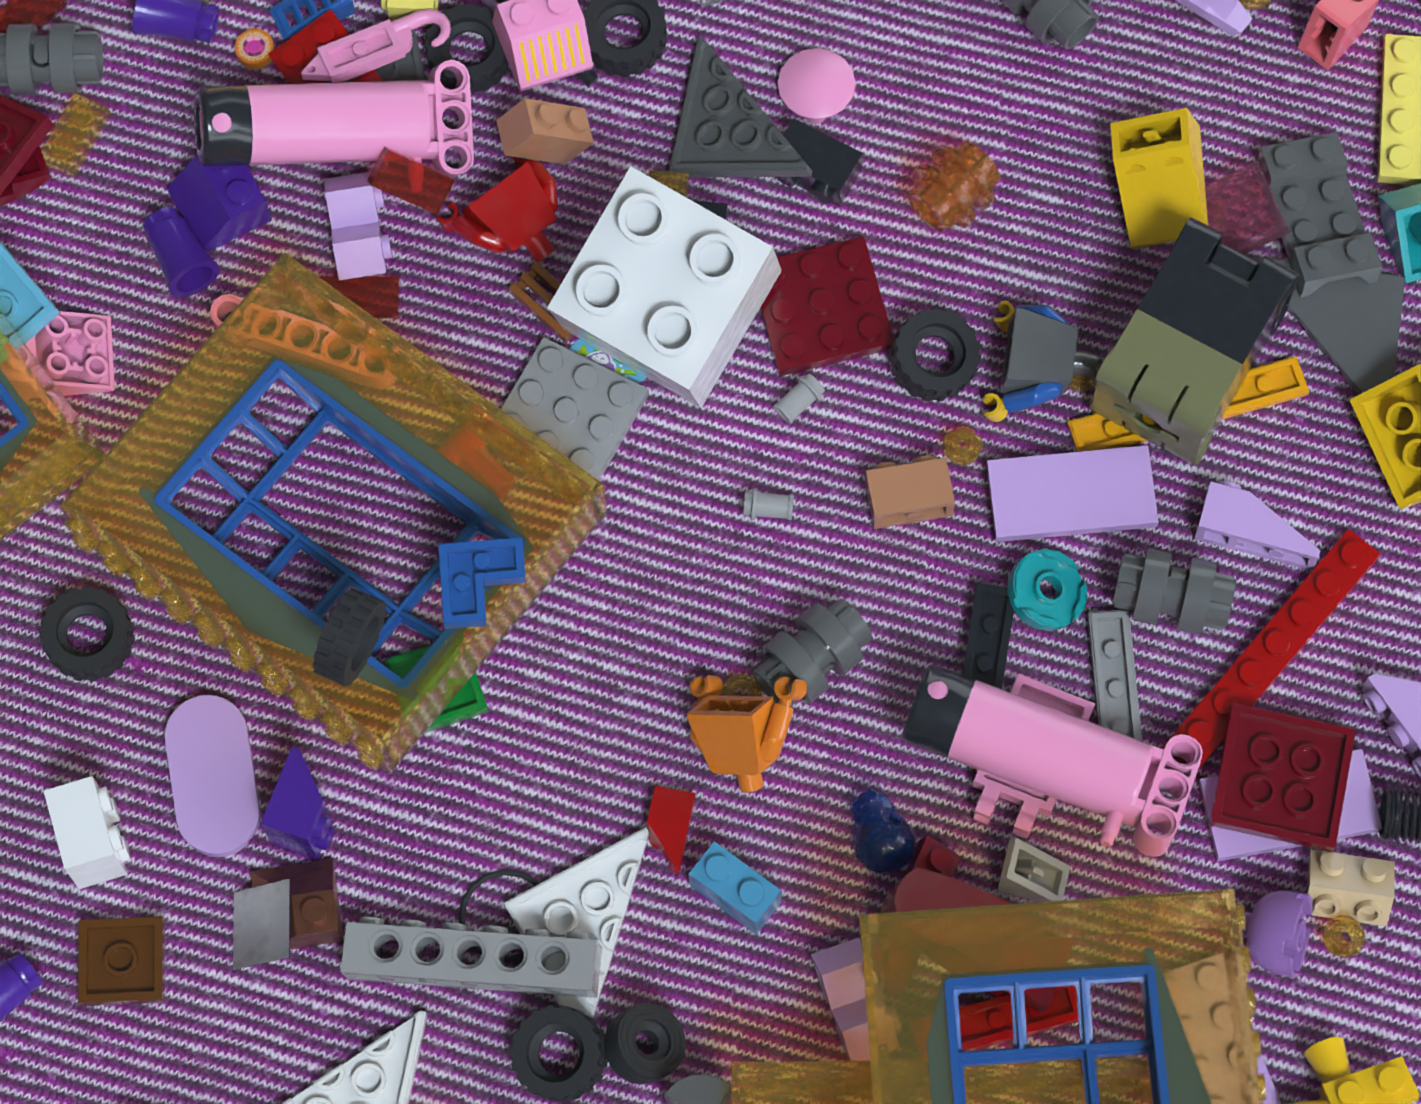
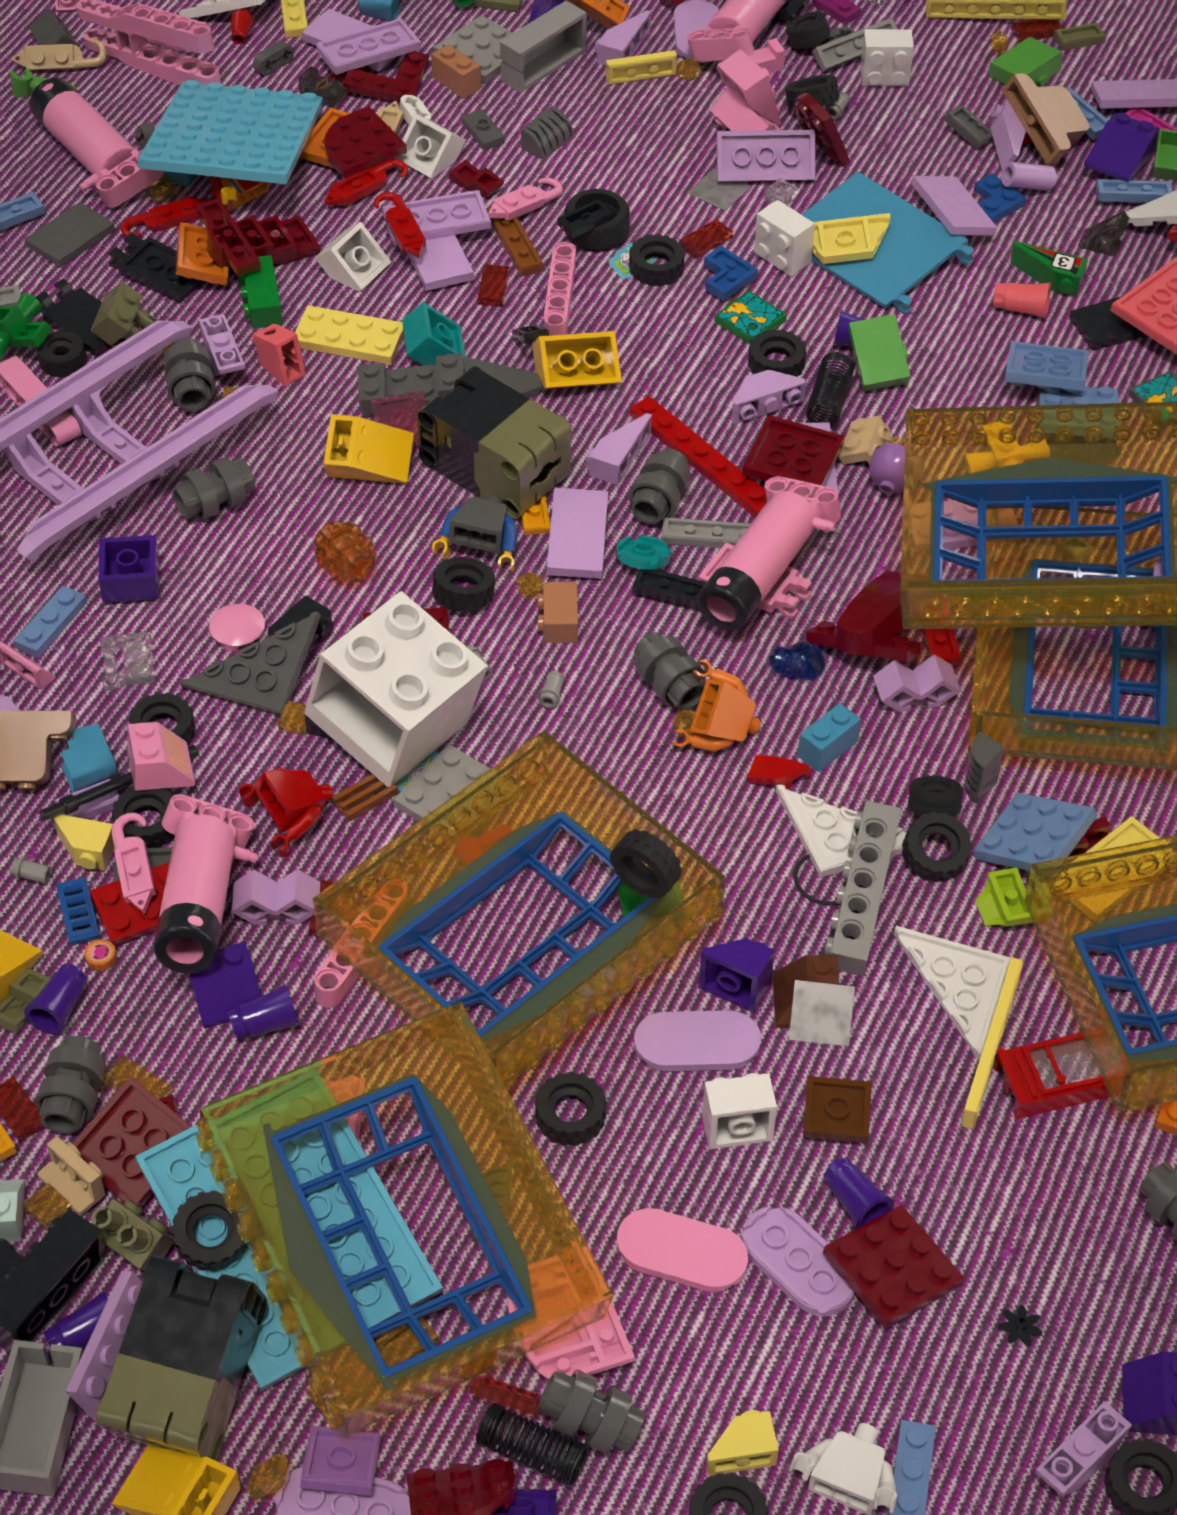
camera: 85 degrees left, 20 degrees down
clear red tile [367,146,455,215] -> none
blue plate [438,537,526,629] -> none
nougat brick [496,98,594,165] -> none
light grey slope [997,837,1070,906] -> none

